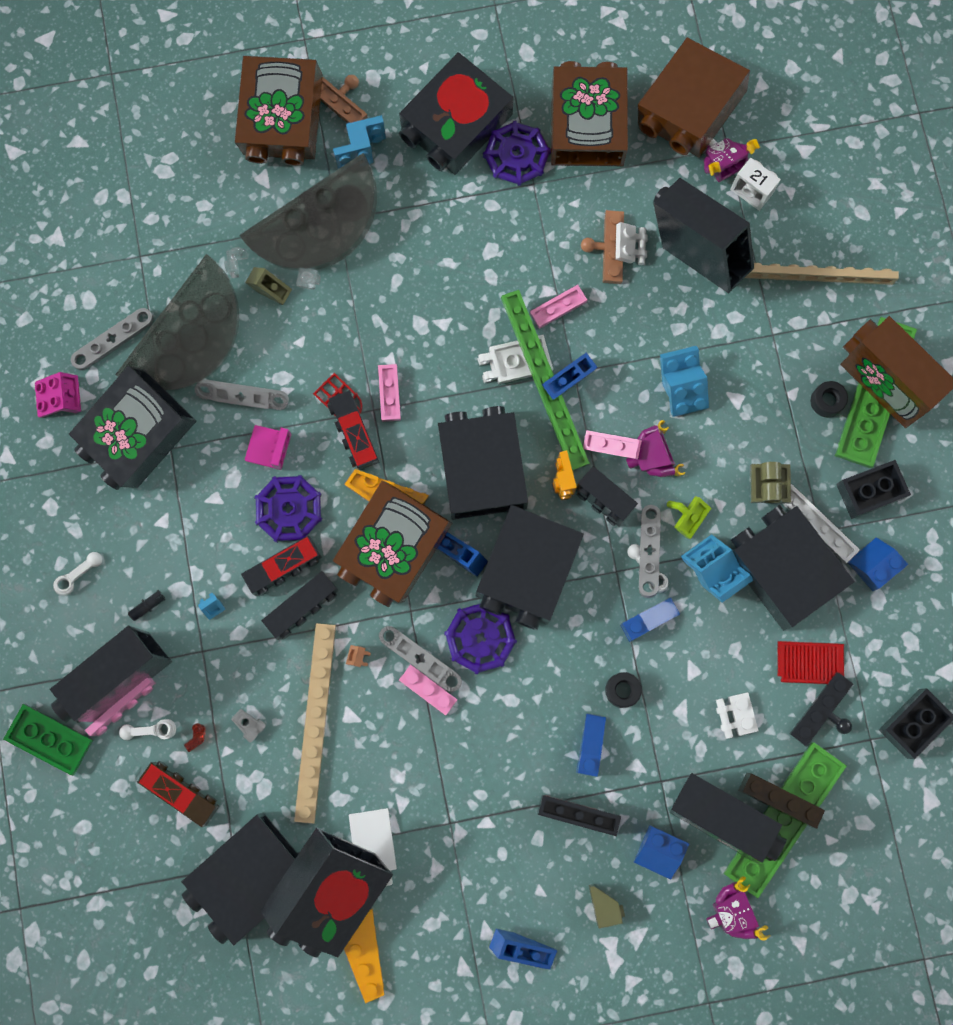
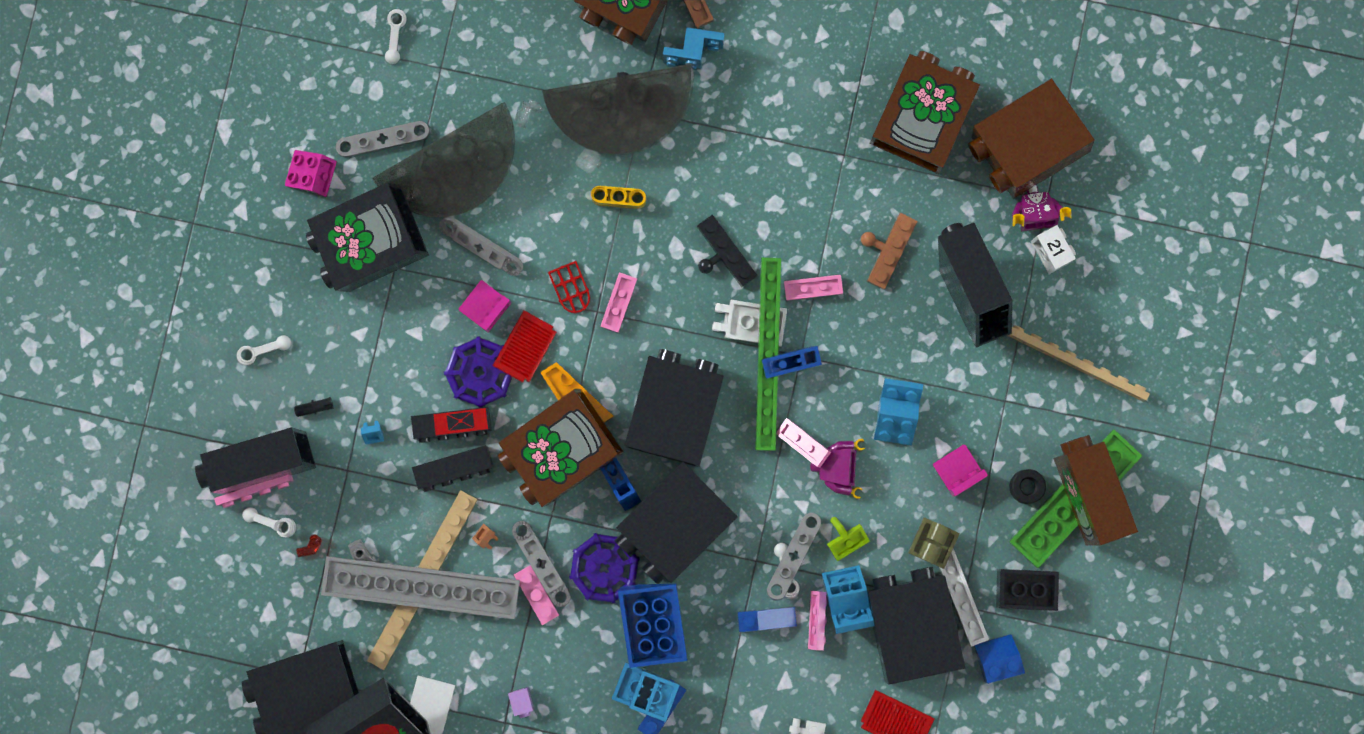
camera: 25 degrees right, 5 degrees up
green plate [3,704,93,776] -> none
dark brown brick [137,761,219,827] -> none
olive slope [245,267,292,305] -> none
black brick [327,390,380,470] -> none
black brick [399,52,514,175] -> none
dark purple plate [483,120,551,186] -> none
light orange plate [552,450,577,500] -> none
black brick [576,466,638,527] -> none
black tyre [605,672,642,708] -> none
white plate [615,222,648,265] -> none
none -> light grey plate [321,556,520,619]
none -> white piece [385,9,407,64]
none -> red window [493,310,557,382]
none -> lavender brick [508,687,534,718]
none -> yellow beam [591,186,646,209]
none -> dark azure bracket [612,662,680,722]
none -> blue slope [618,584,688,668]
none -> black plate [697,214,758,287]
none -> bright pink plate [808,591,828,651]
none -> dark pink bracket [933,444,988,497]

